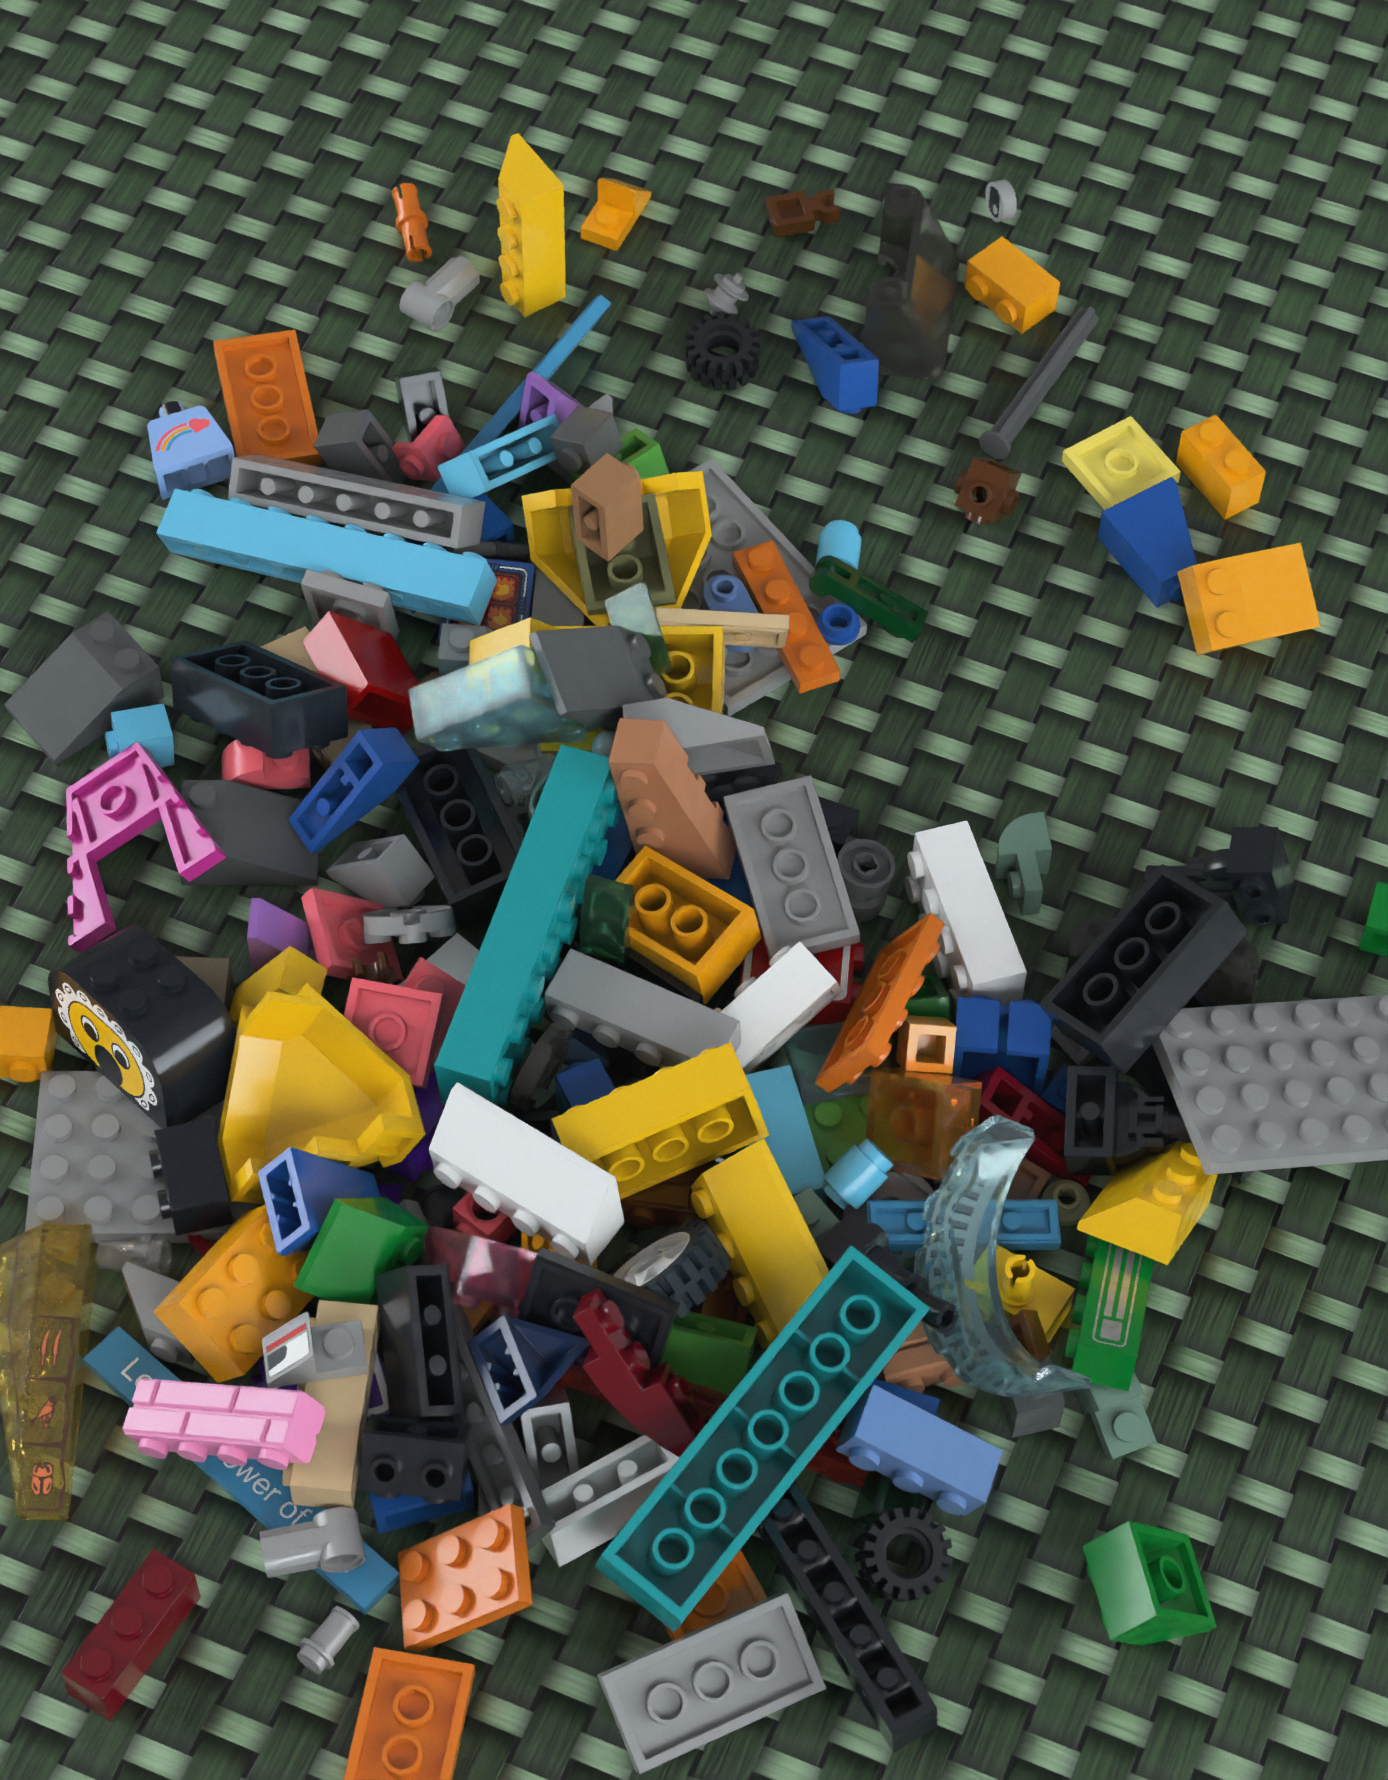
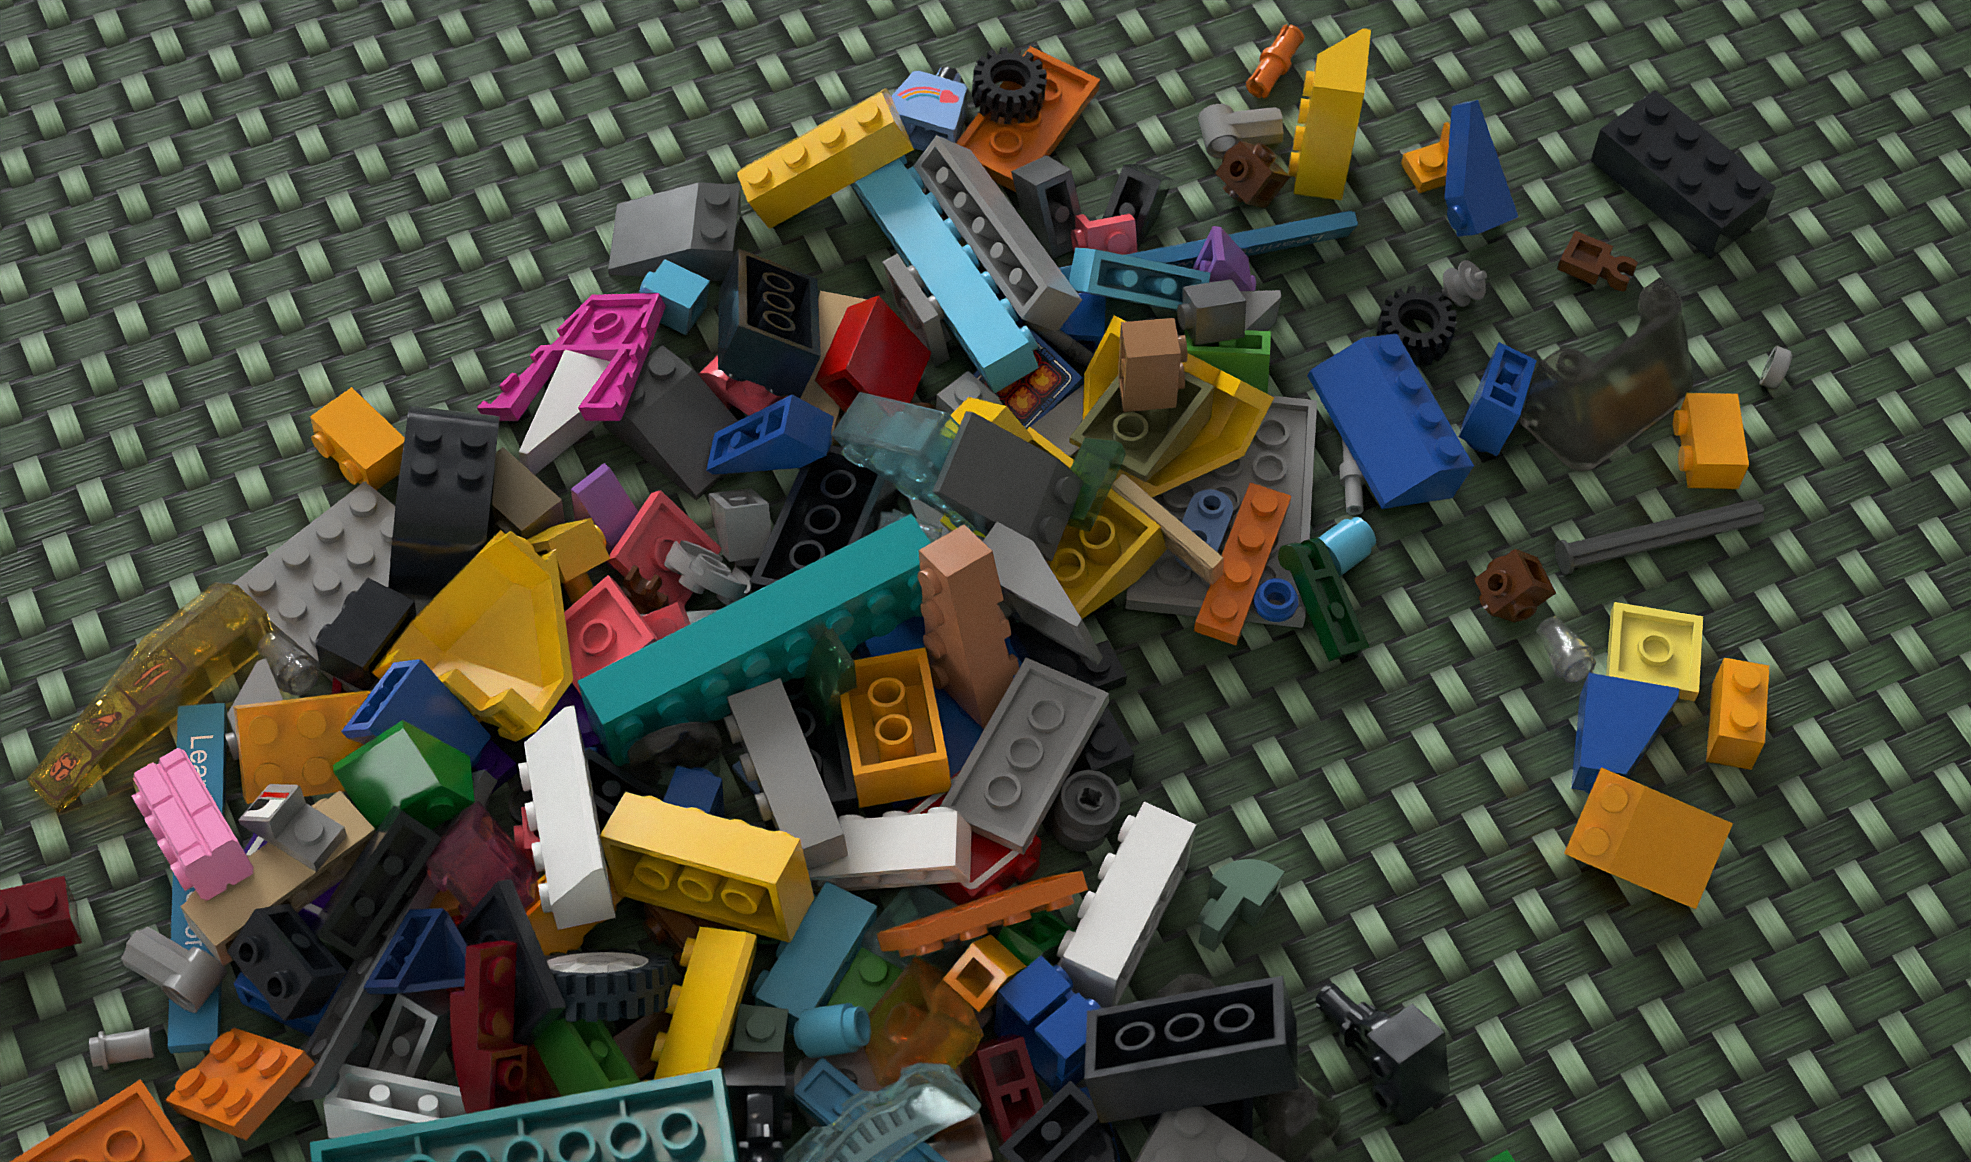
camera: 40 degrees right, 0 degrees up
none -> white slope [519,350,610,475]
none -> yellow slope [737,88,914,229]
none -> black tyre [971,47,1047,124]
none -> reddish brown brick [1215,141,1290,209]
none -> blue slope [1307,334,1474,509]
none -> light grey bar [1339,439,1366,515]
none -> blue slope [1445,100,1518,237]
none -> clear cone [1537,616,1596,683]
none -> black brick [1591,90,1777,259]

